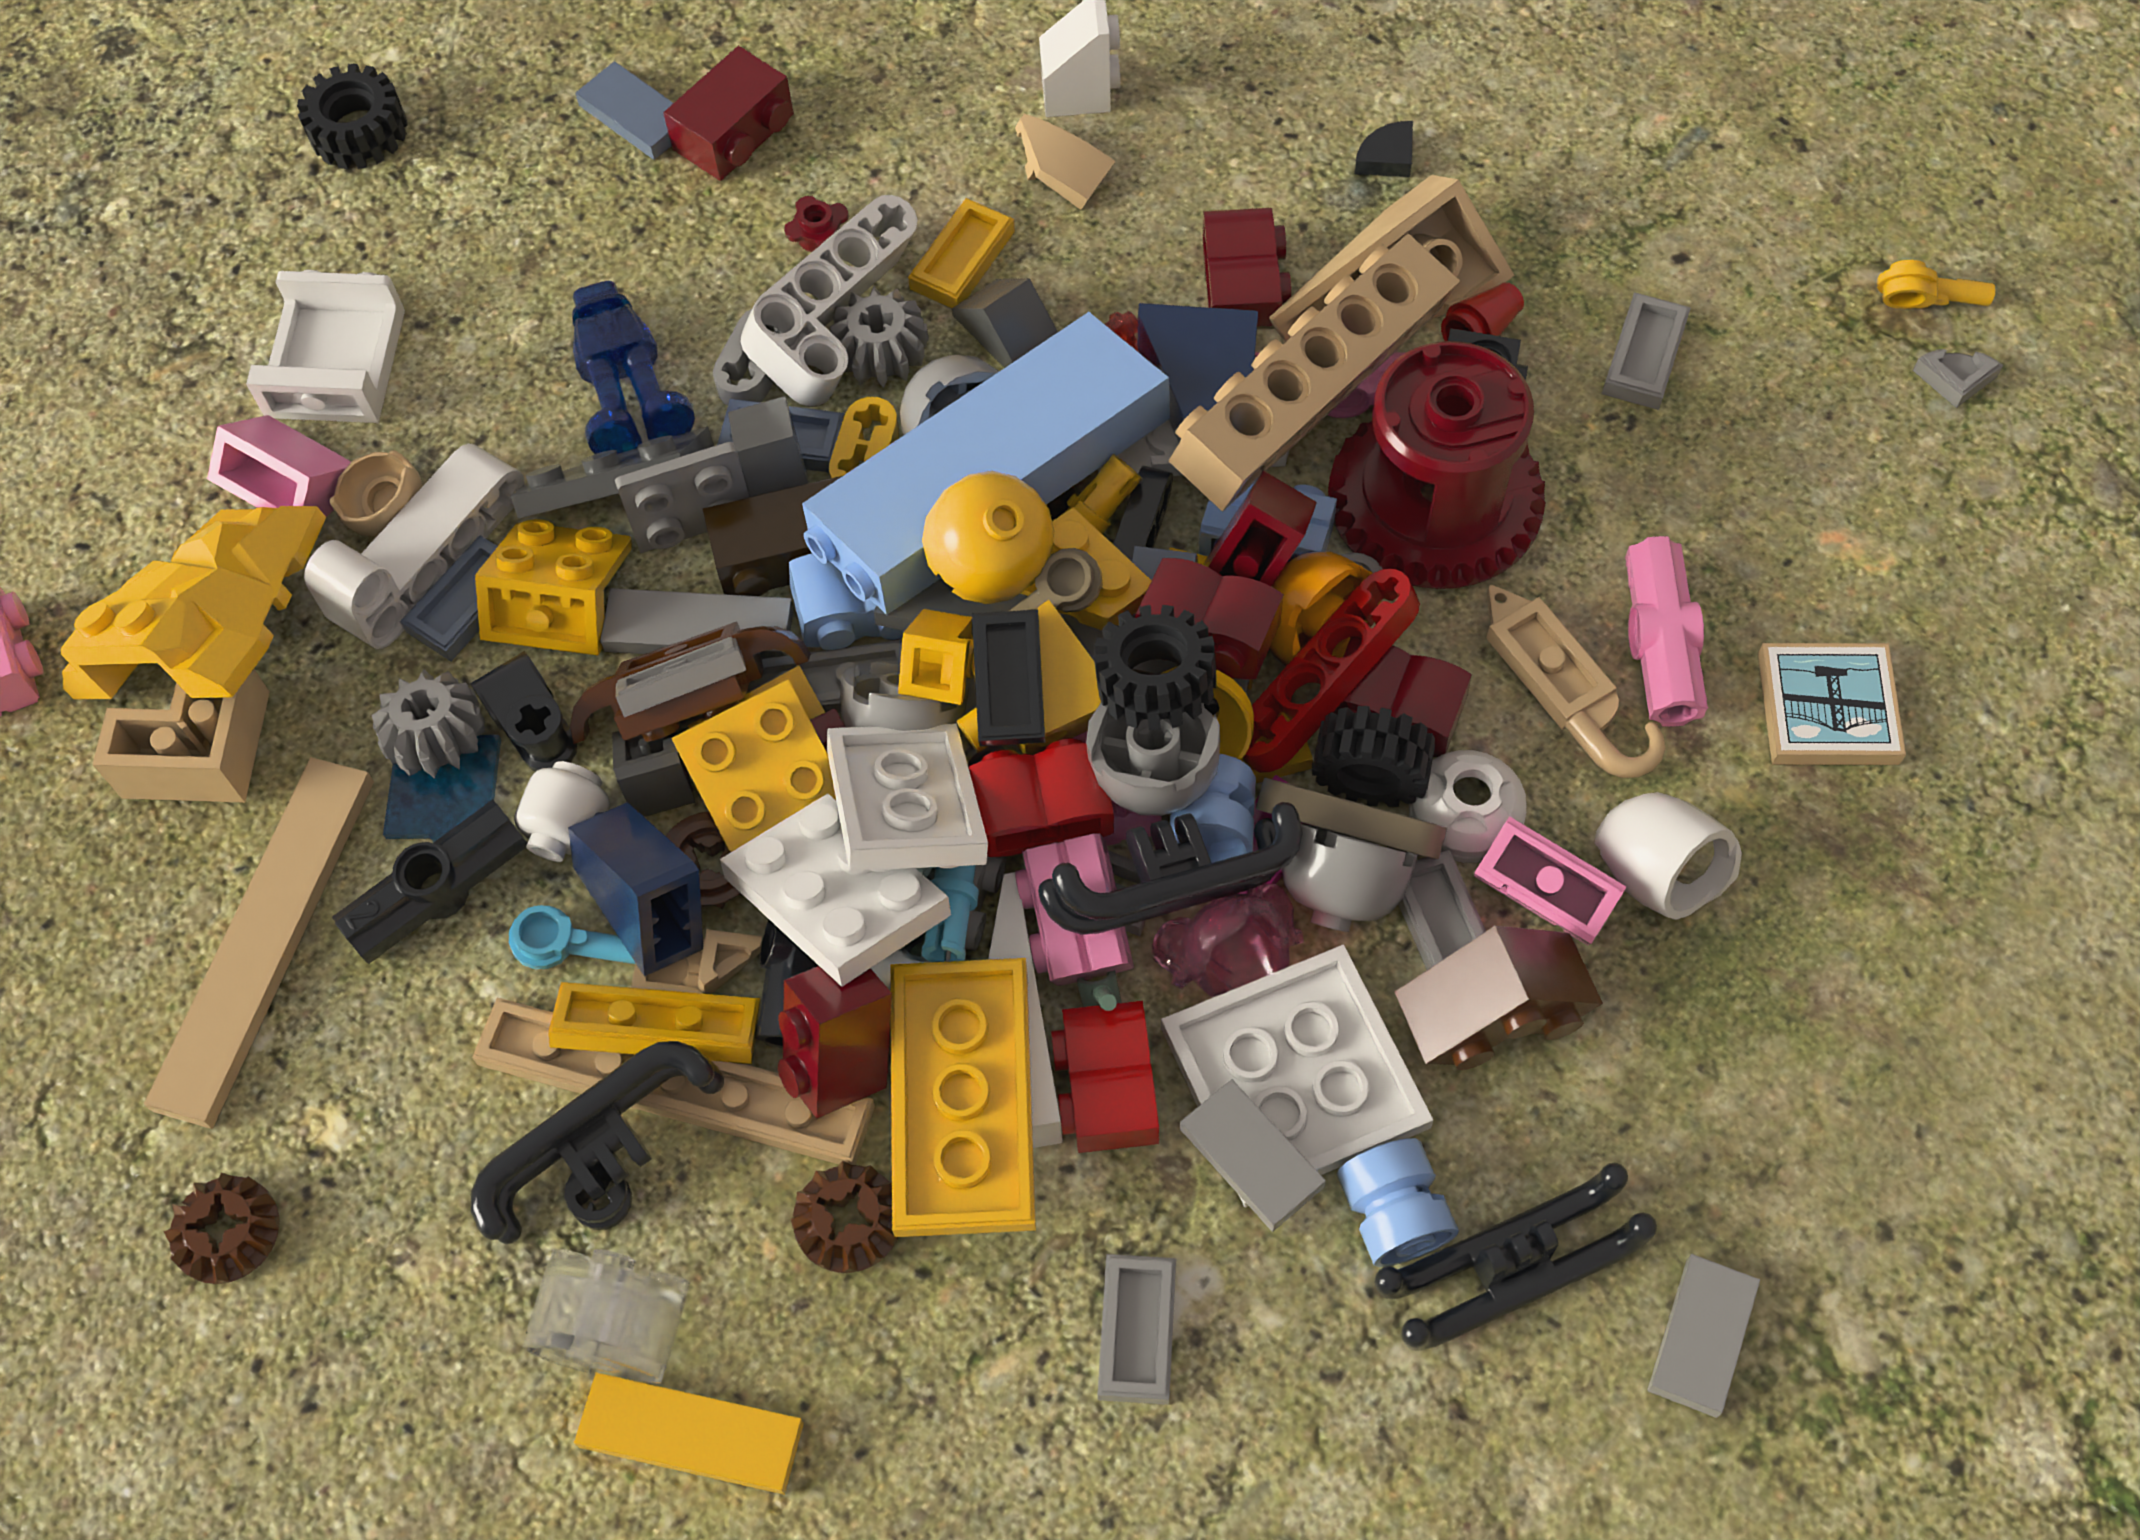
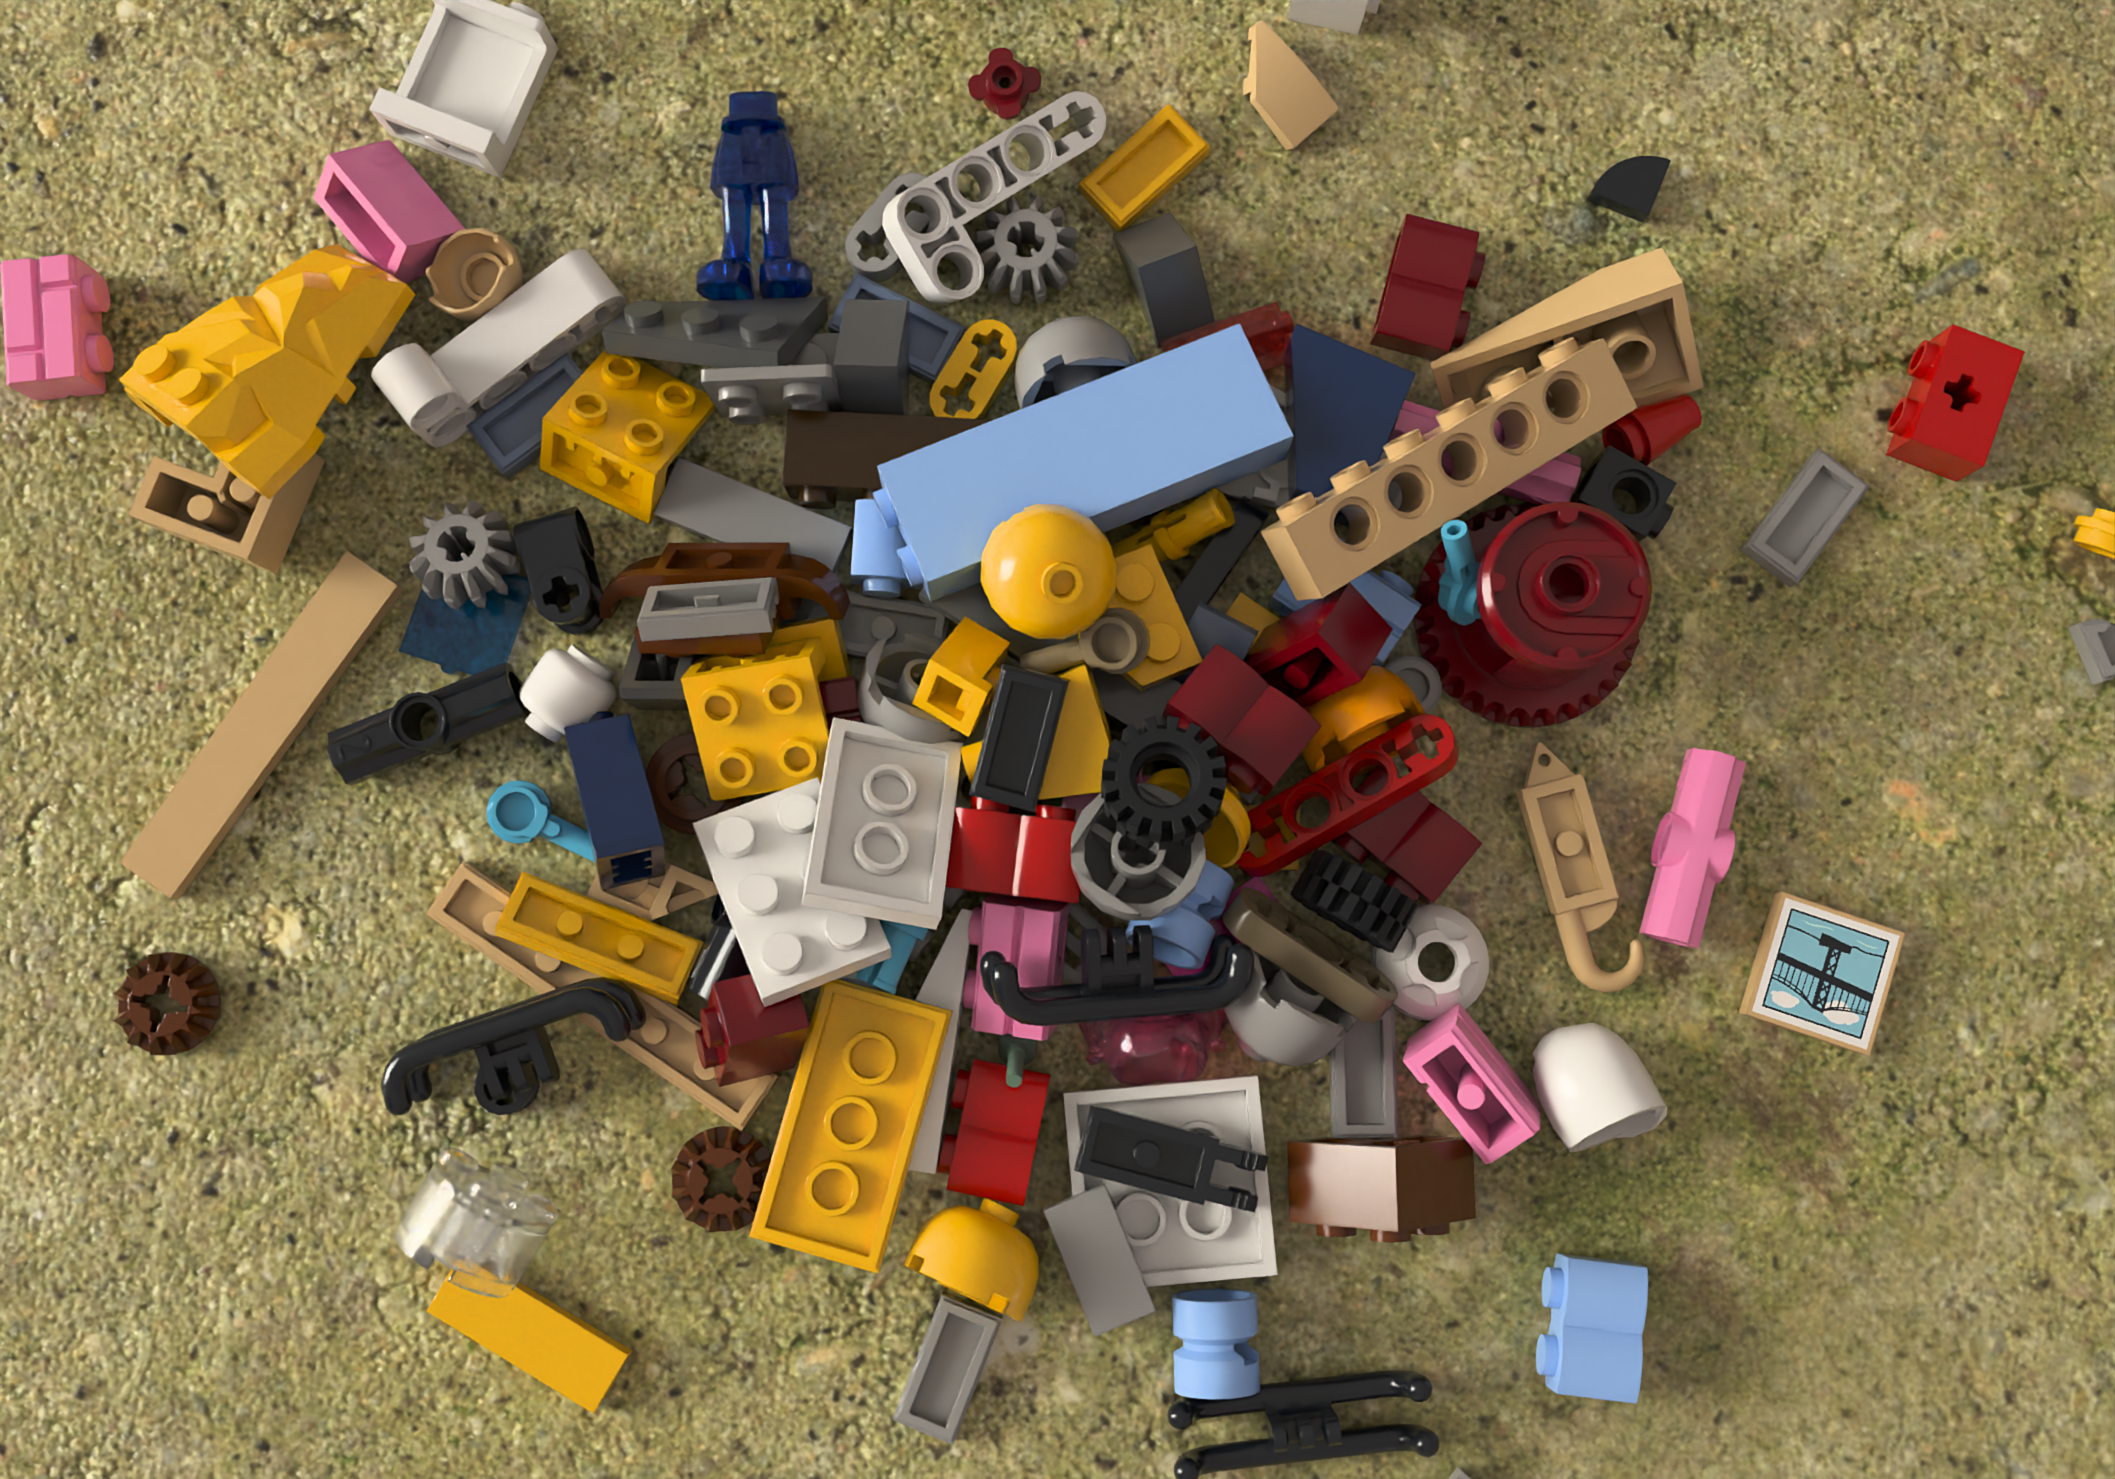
camera: 15 degrees right, 20 degrees up
none -> yellow cylinder [903,1198,1039,1322]
none -> black hinge [1074,1104,1268,1212]
none -> medium azure plate [1438,520,1482,626]
none -> light blue brick [1536,1253,1648,1404]
none -> red brick [1886,324,2025,482]

